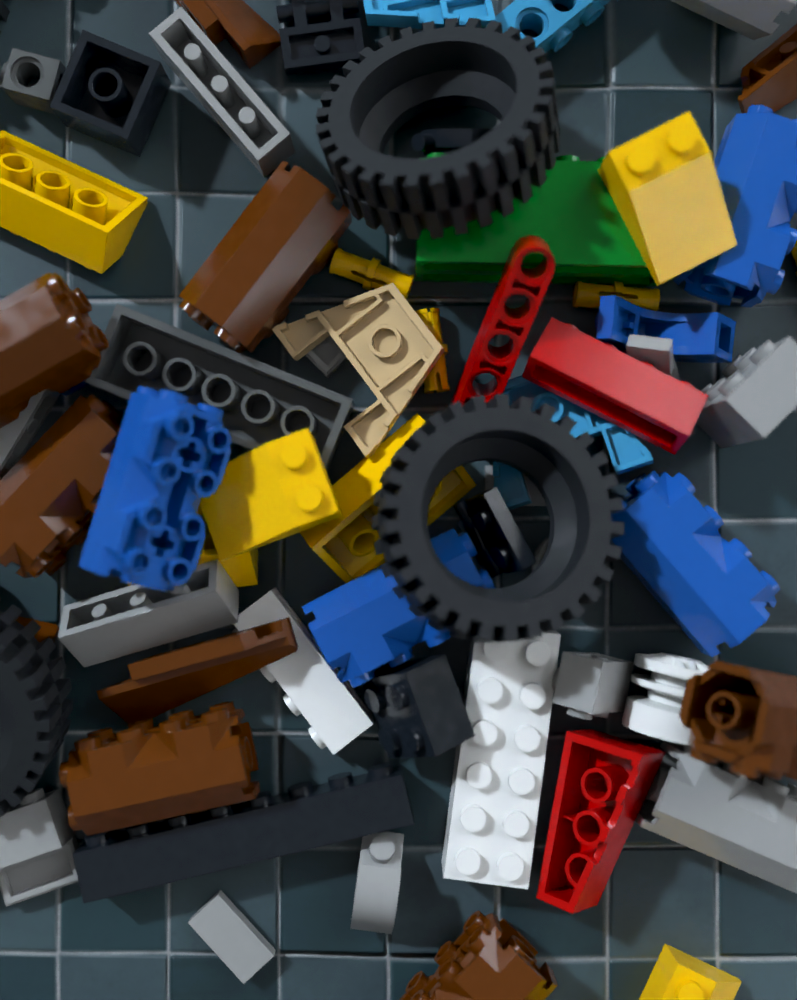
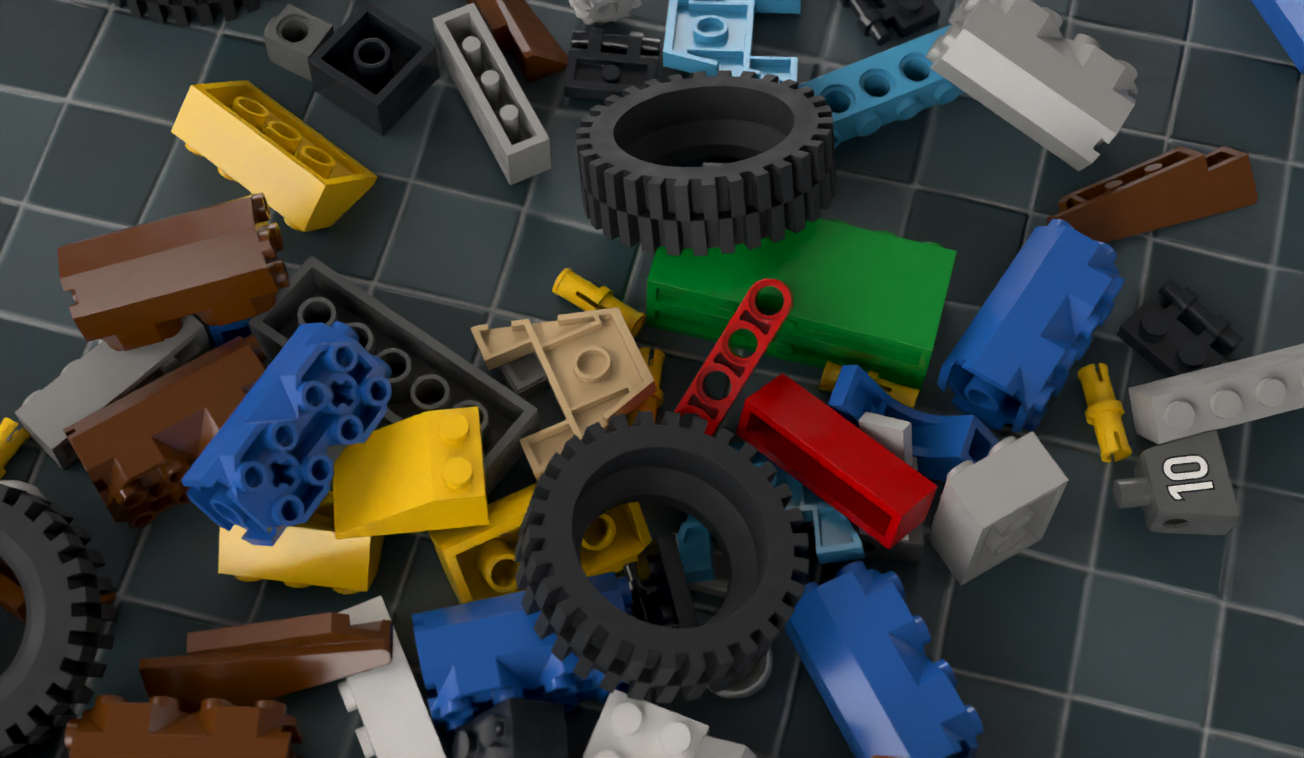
camera: 15 degrees right, 25 degrees down
light grey brick [58,559,239,668] -> none
reddish brown brick [179,161,352,354] -> none
yellow slope [598,111,737,286] -> none

